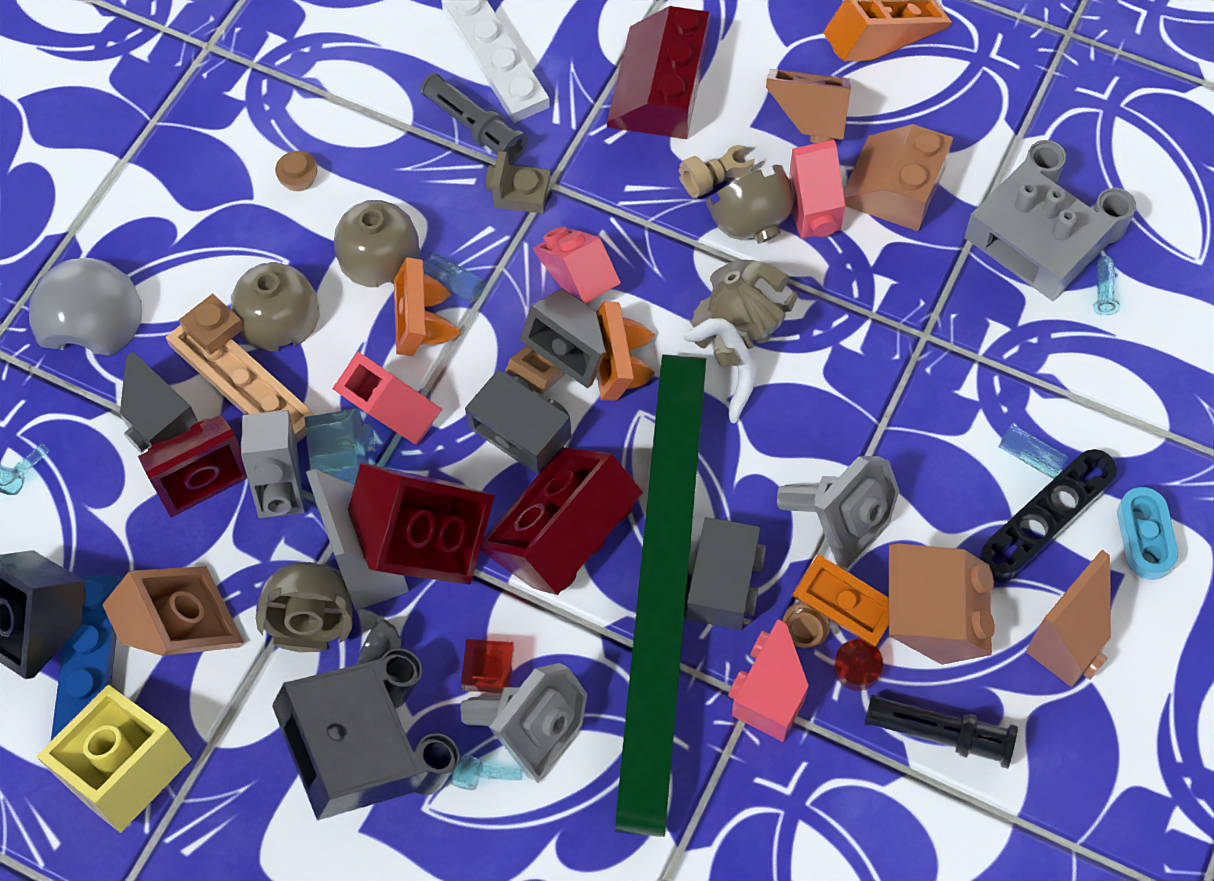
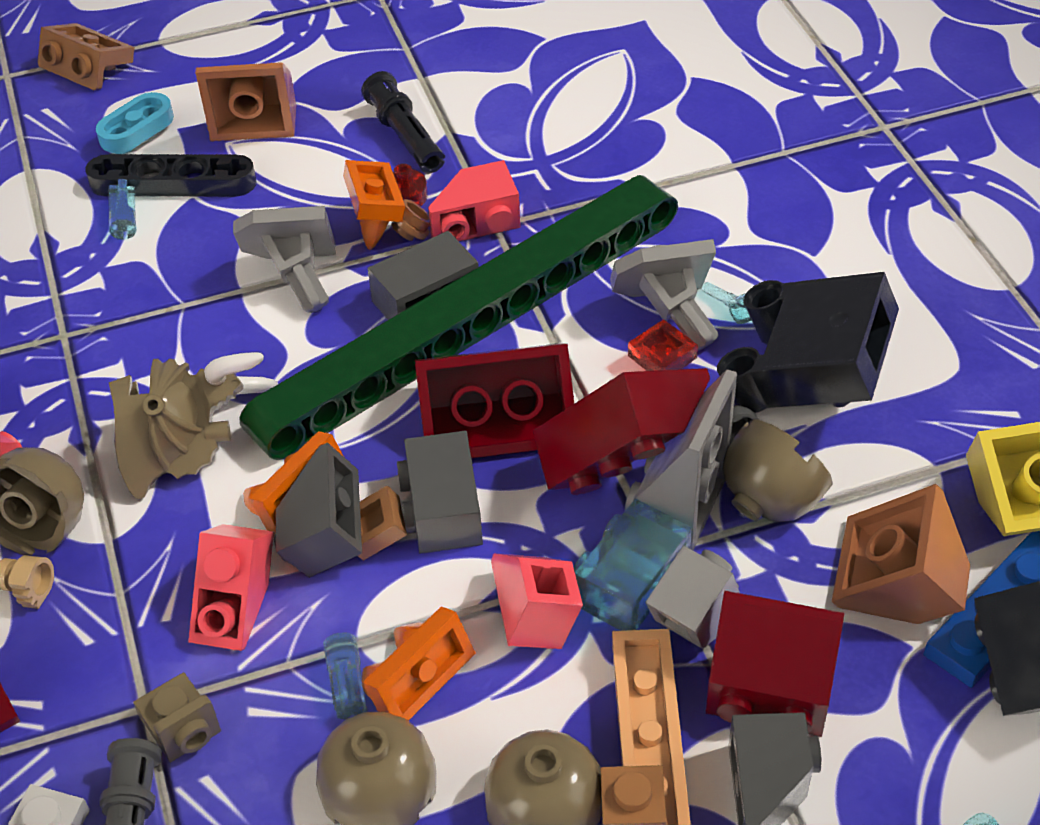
camera: 135 degrees left, 15 degrees down
nougat slope [889,543,995,665] -> none

